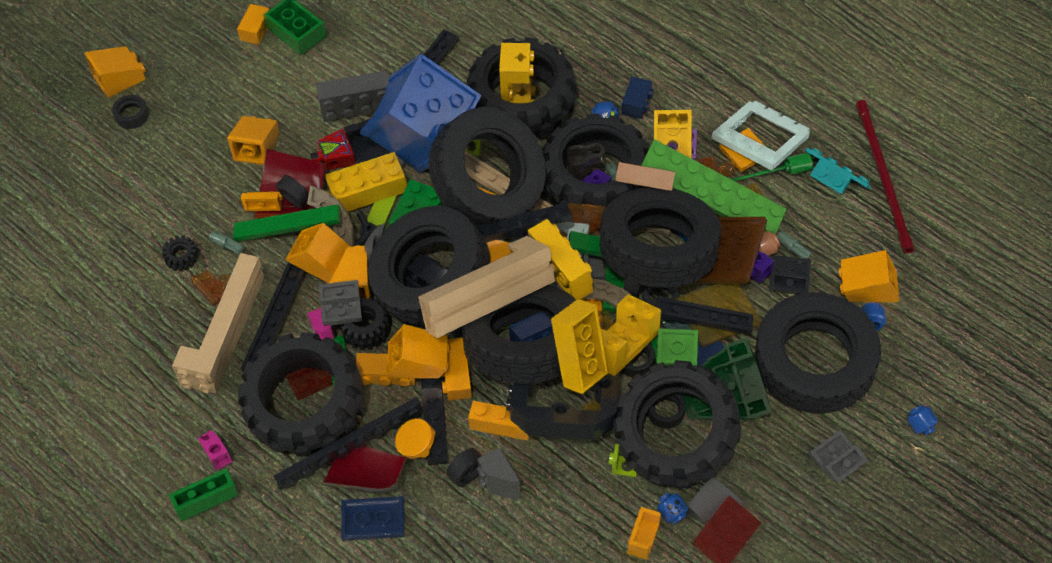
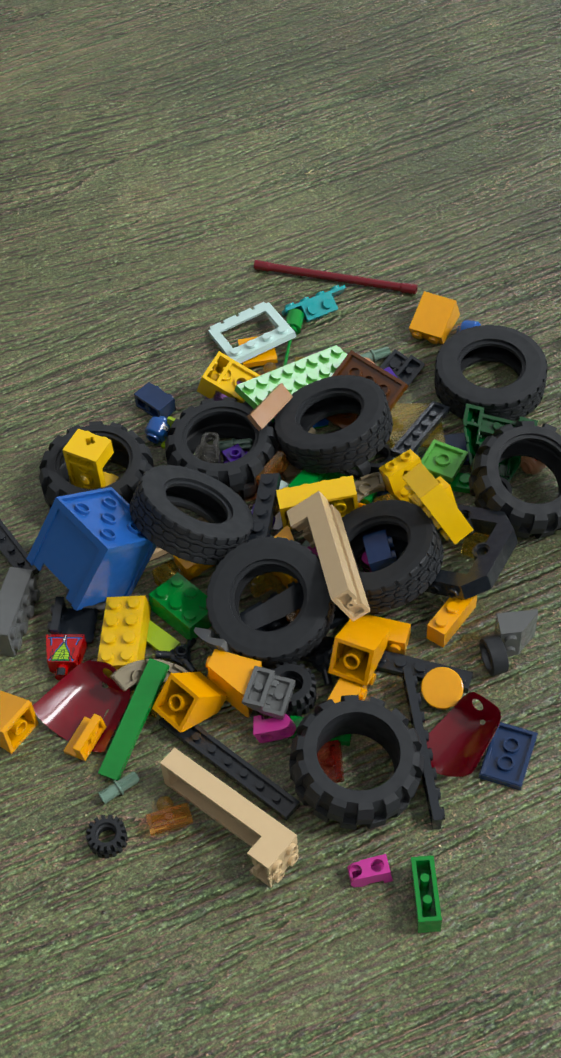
camera: 65 degrees left, 5 degrees down
black tyre [275,175,309,209] -> none
lime bracket [609,444,637,478] -> none

